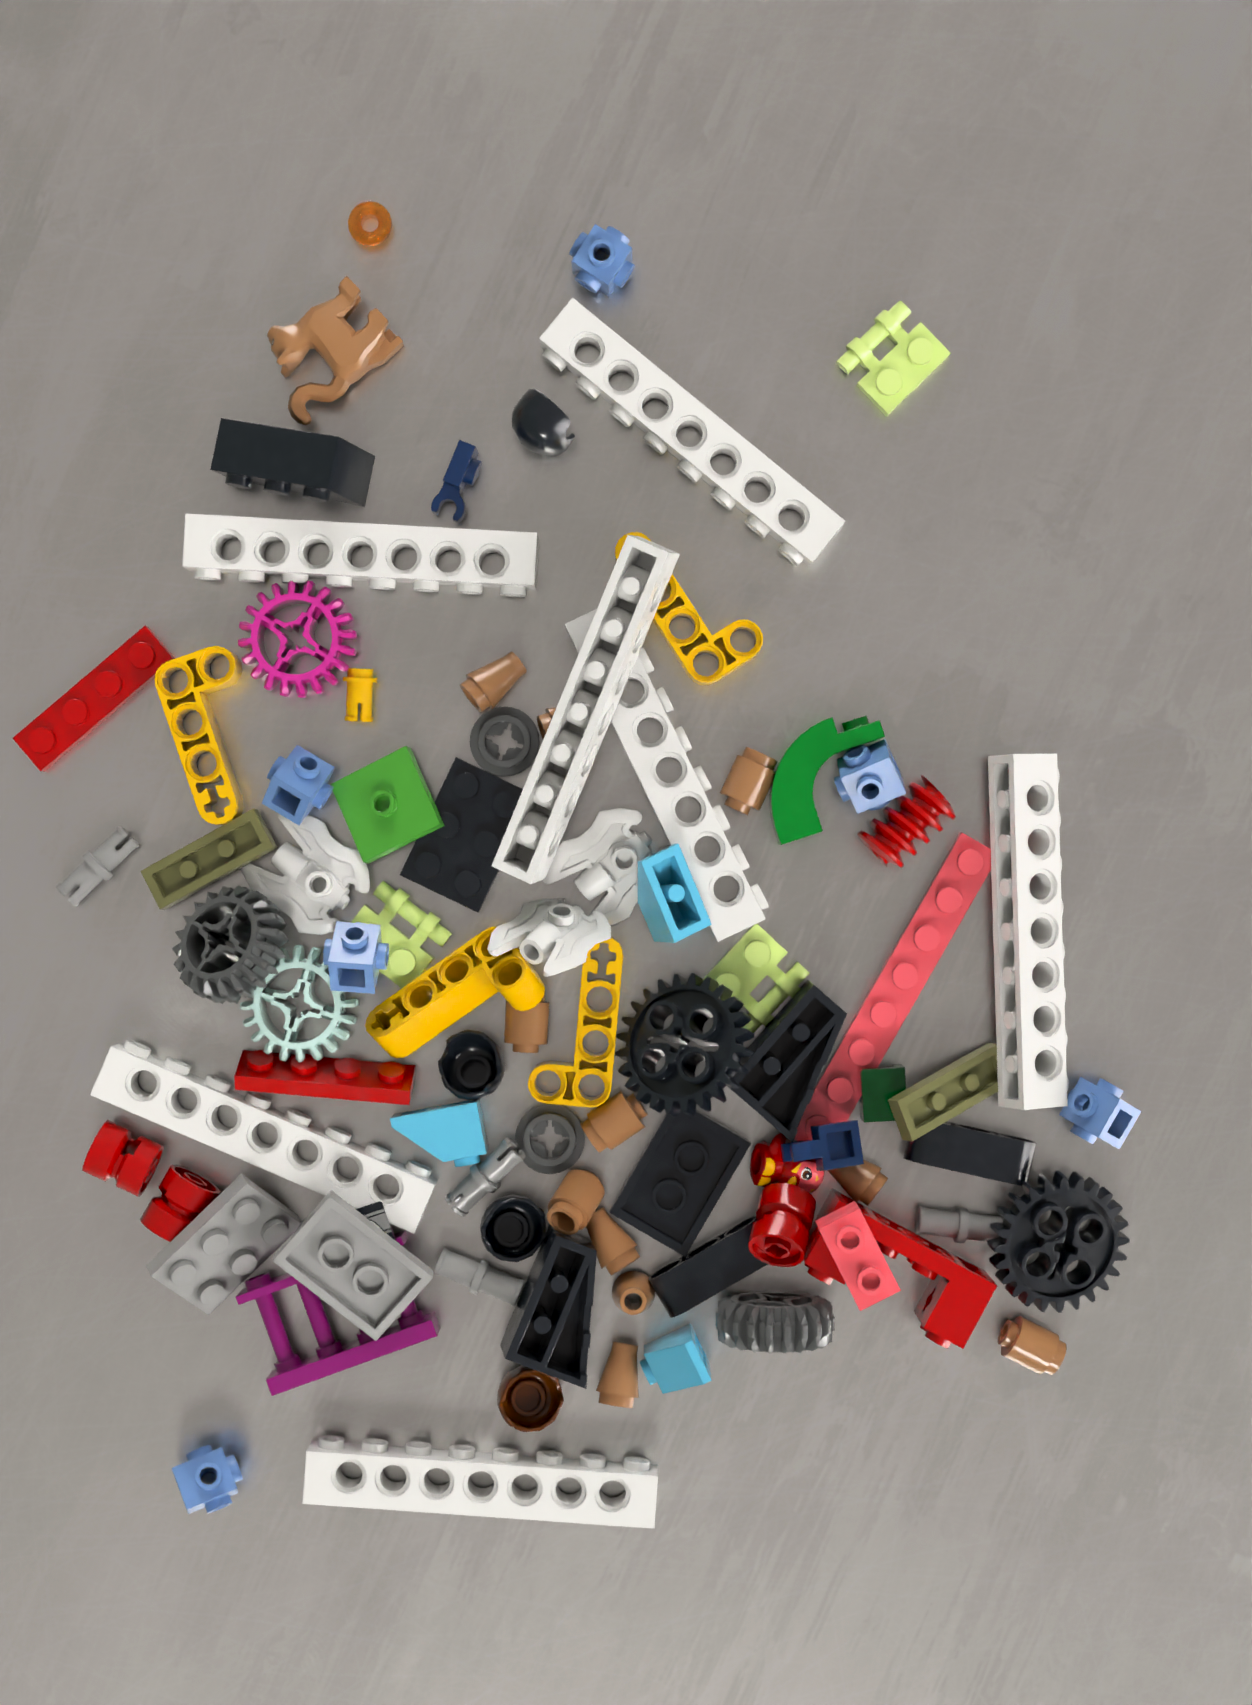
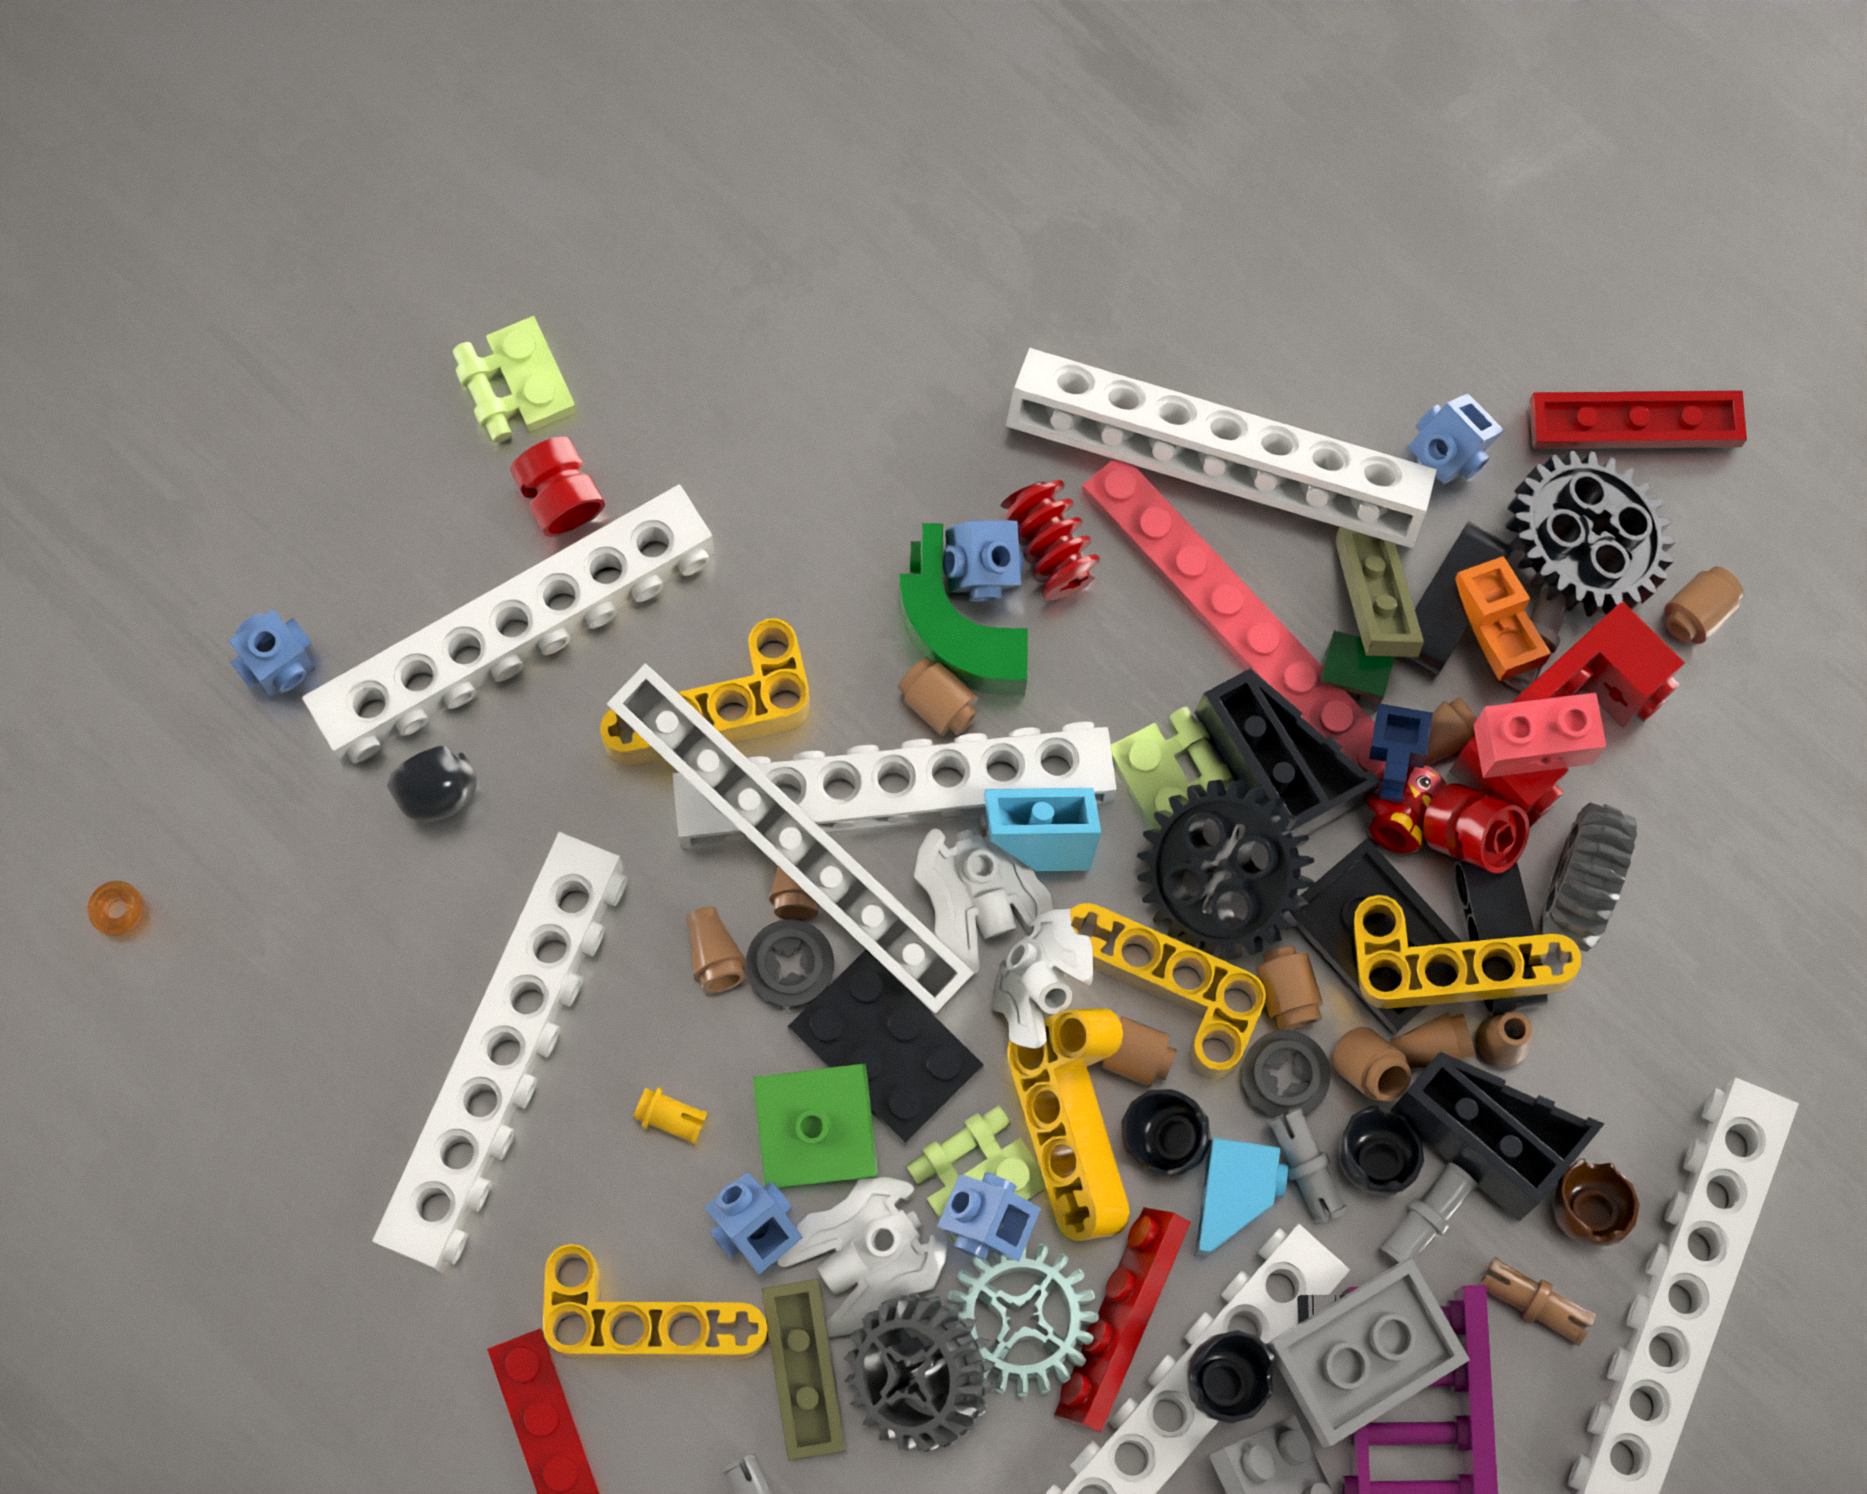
camera: 75 degrees left, 15 degrees down
black wedge [210,418,375,507] -> none
dark pink gear [238,580,357,698] -> none
medium nougat animal [267,276,404,425] -> none
dark blue plate [431,440,482,524] -> none
medium nougat cone [596,1342,639,1408] -> none
medium azure slope [640,1323,712,1394] -> none
none -> red wheel [510,436,605,537]
none -> black hair [1187,1330,1276,1424]
none -> yellow beam [1354,895,1582,1009]
none -> orange slope [1455,556,1551,681]
none -> medium nougat pin [1479,1257,1596,1346]
none -> red plate [1529,390,1747,449]

